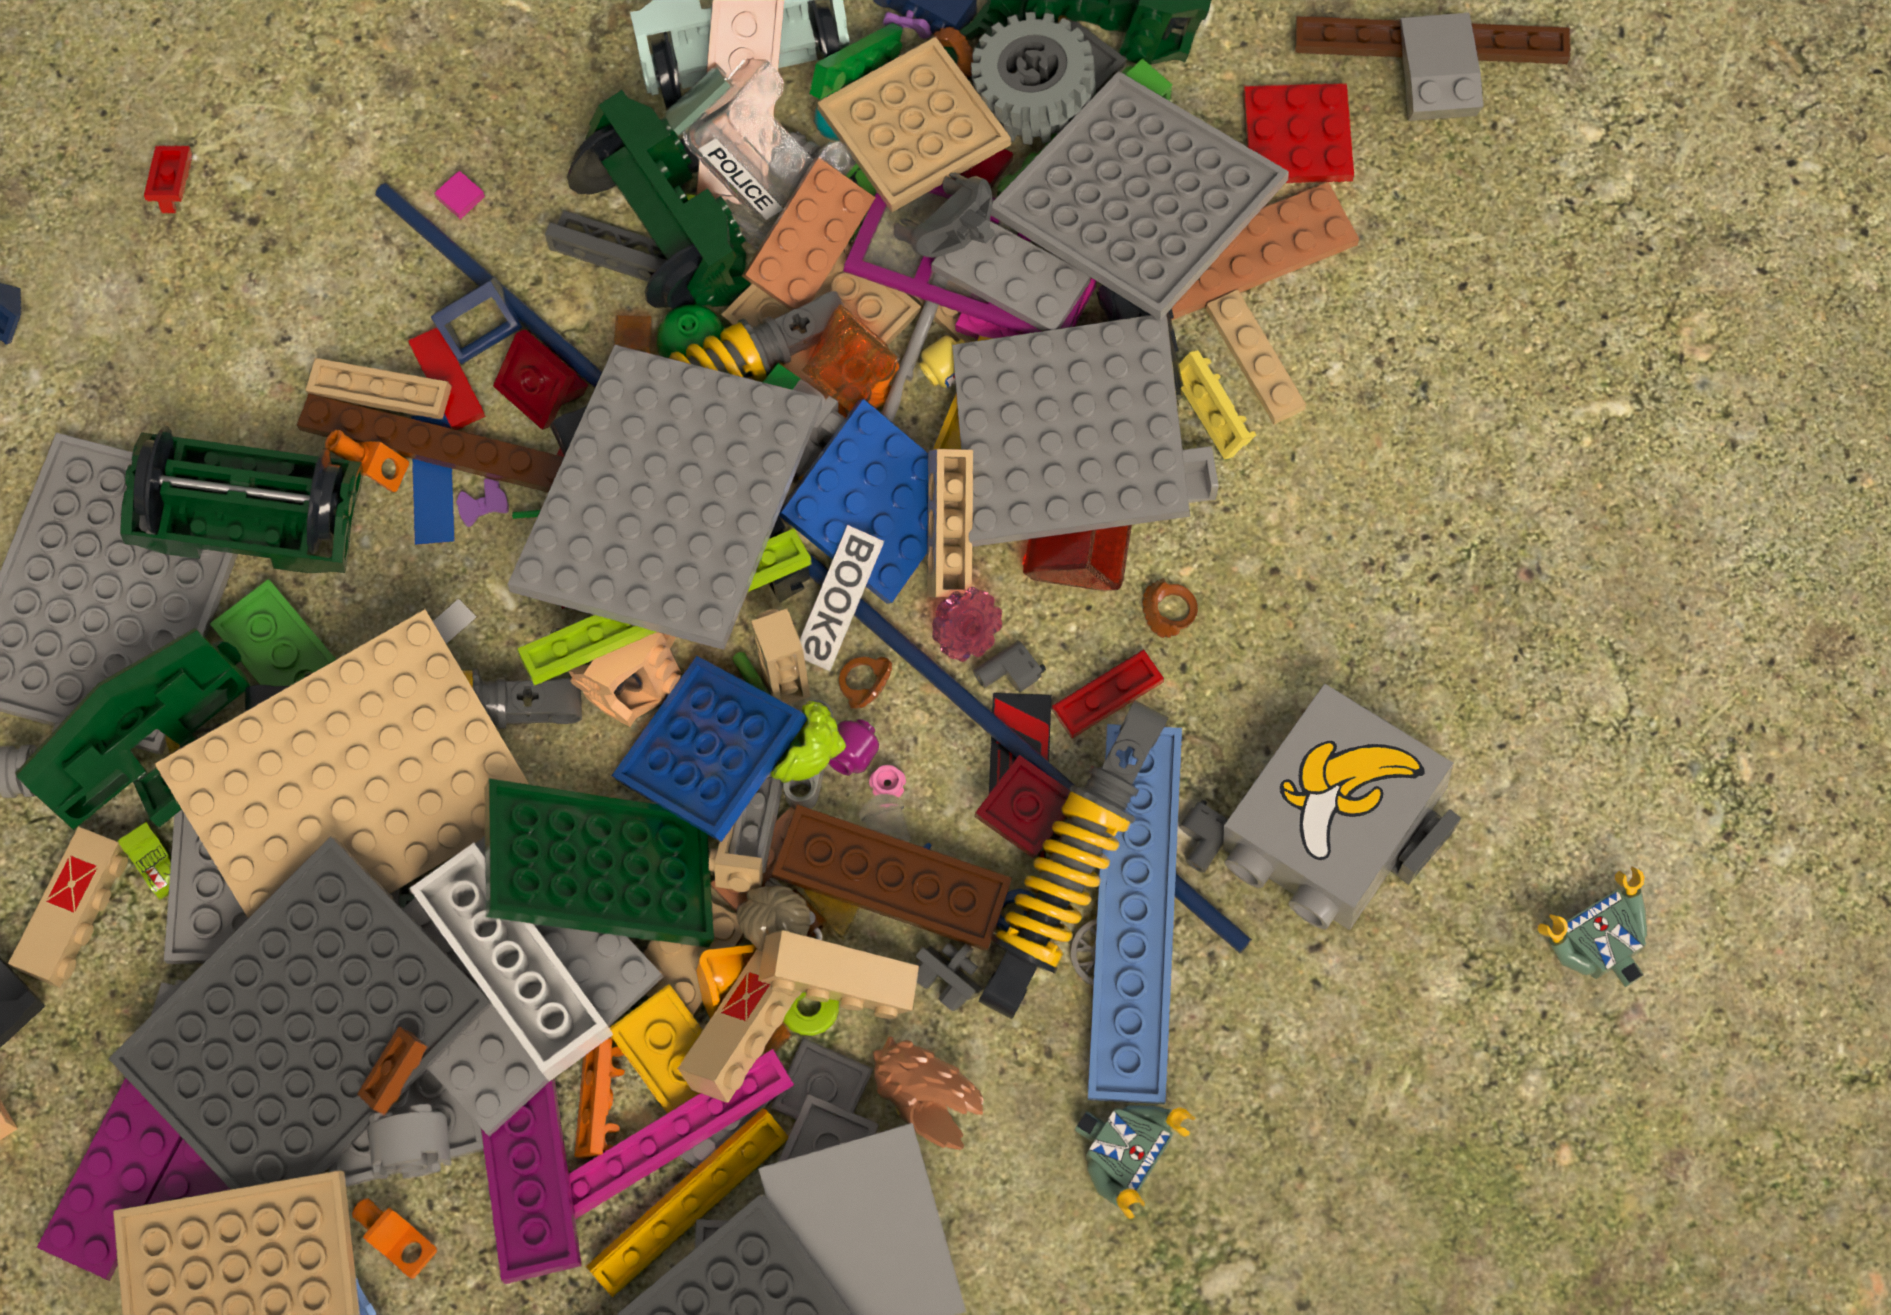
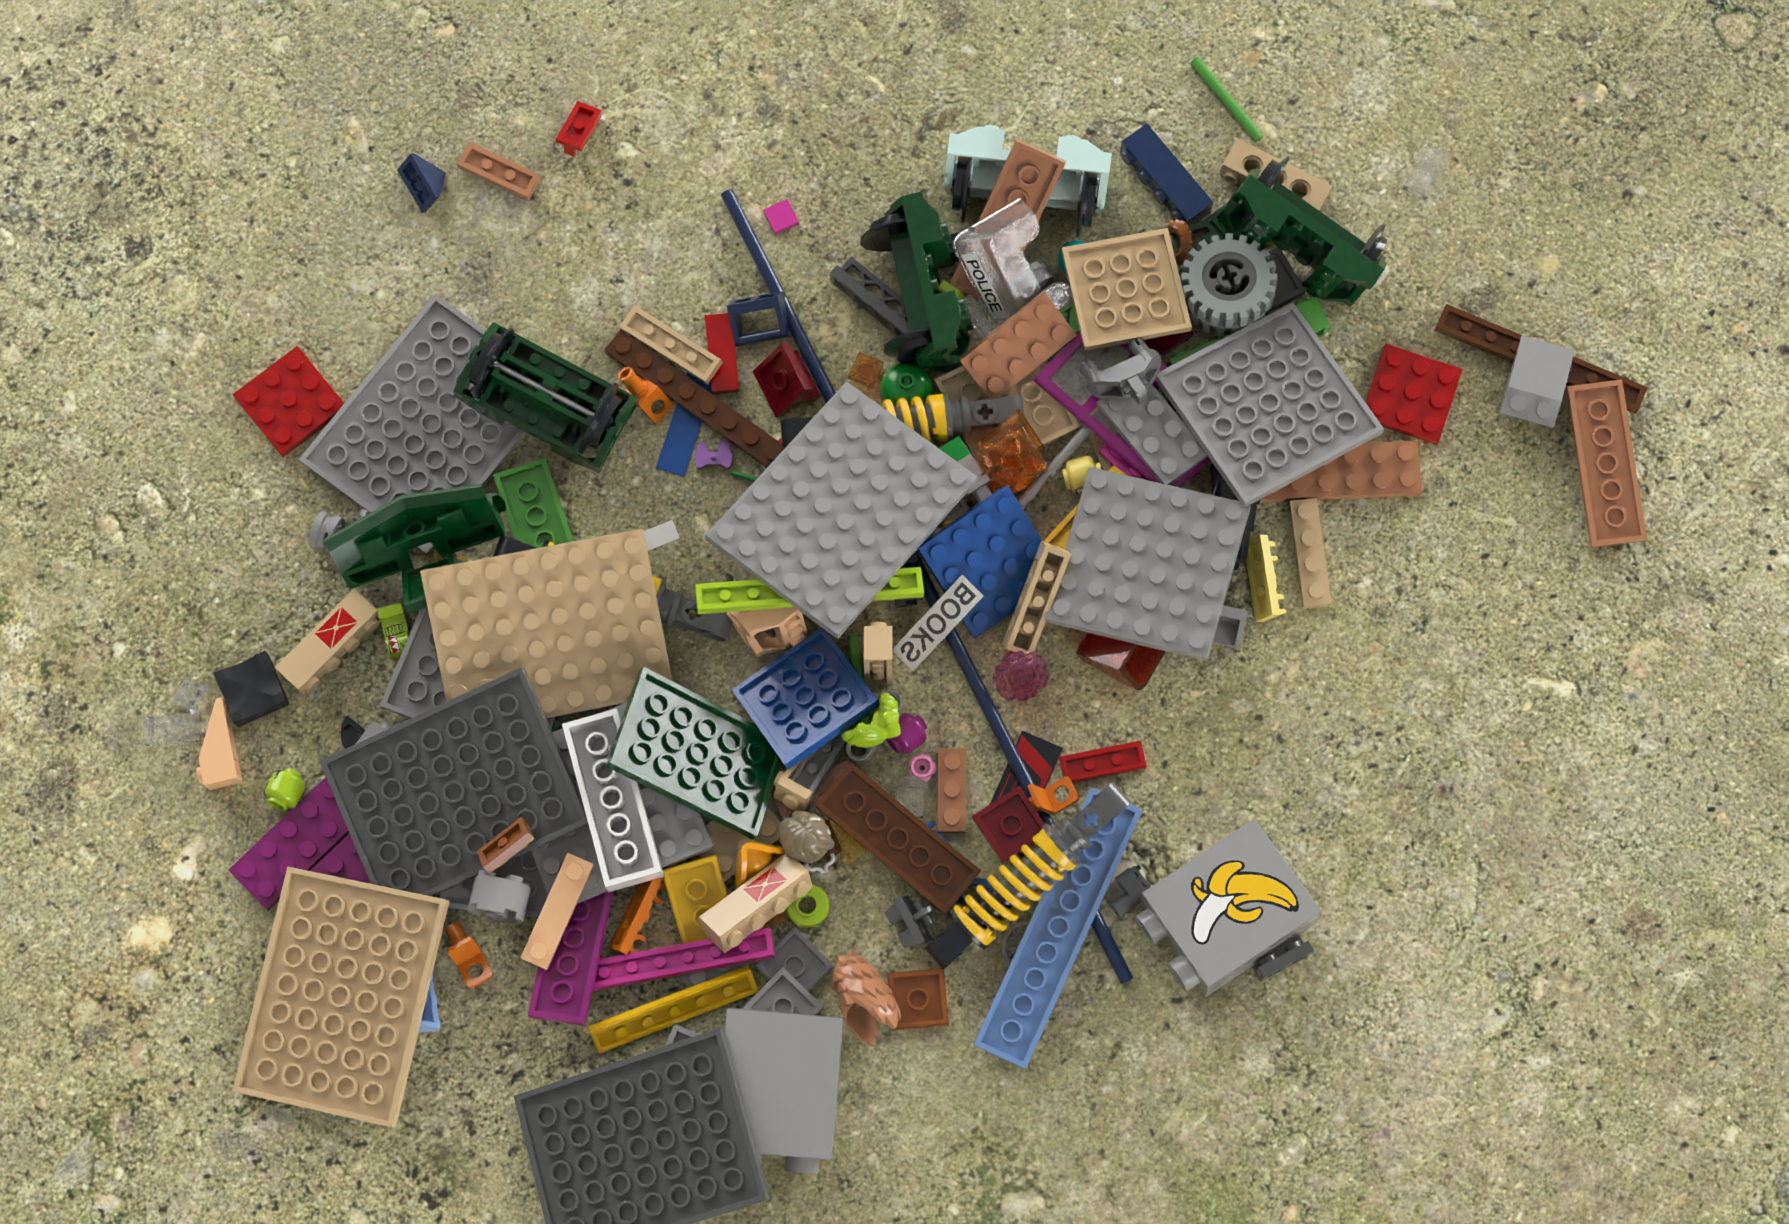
camera: 20 degrees right, 5 degrees up
sand green slope [665,64,734,136] -> none
tan brick [758,930,919,1019] -> none
green plate [809,23,903,100] -> none
dark orange piece [839,657,892,709] -> none
medium lavender piece [883,11,932,39] -> none
dark grey piece [973,640,1046,693] -> none
torso [1075,1106,1195,1219] -> none
dark orange piece [1142,578,1198,638] -> none
torso [1537,866,1647,987] -> none
none -> lime head [263,768,305,811]
none -> black tile [341,716,365,749]
none -> nougat plate [457,142,541,201]
none -> light nougat plate [520,853,594,970]
none -> dark orange tile [887,968,949,1031]
none -> nougat plate [938,748,966,833]
none -> orange bracket [1027,776,1079,816]
none -> nougat plate [1566,380,1647,548]

